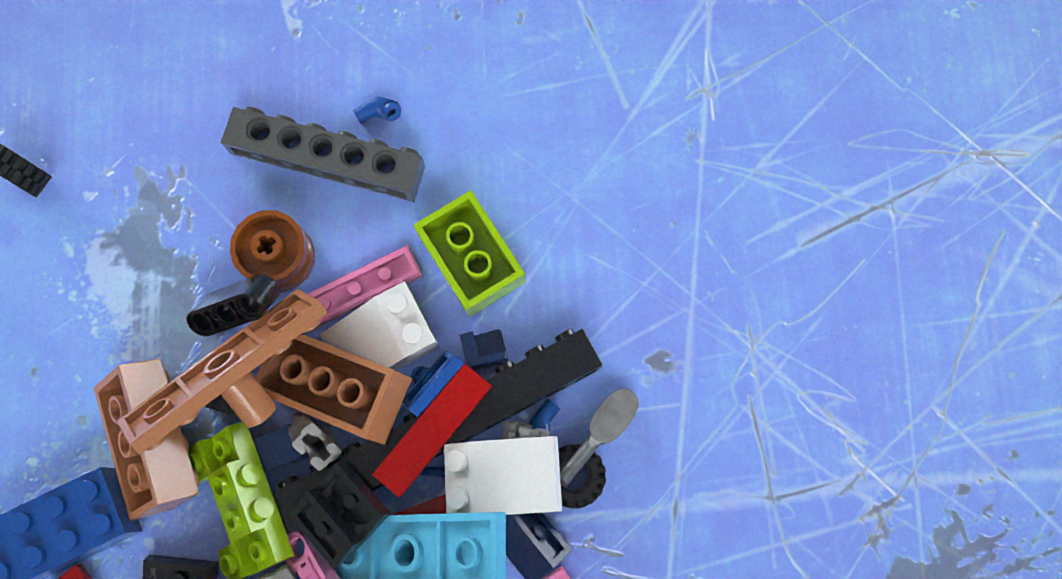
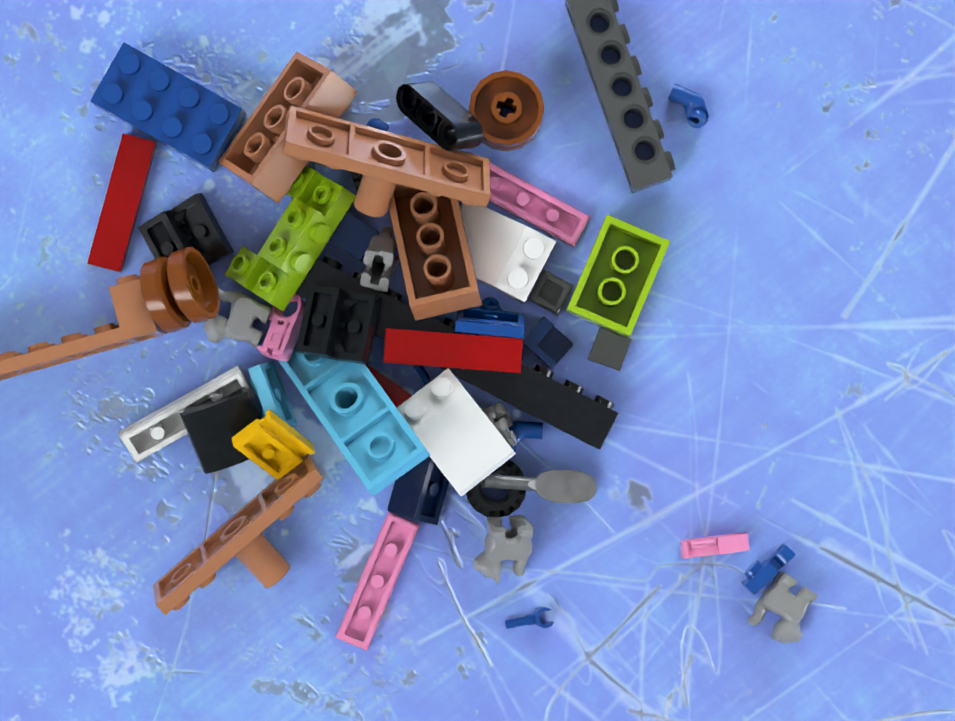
camera: 55 degrees right, 10 degrees up
none -> light grey animal [473,515,534,584]
none -> blue hand [505,607,554,629]
none -> dark grey tile [528,270,574,316]
none -> dark grey tile [588,328,632,371]
none -> bright pink piece [679,532,750,559]
none -> blue plate [741,544,796,595]
none -> light grey animal [748,571,818,644]

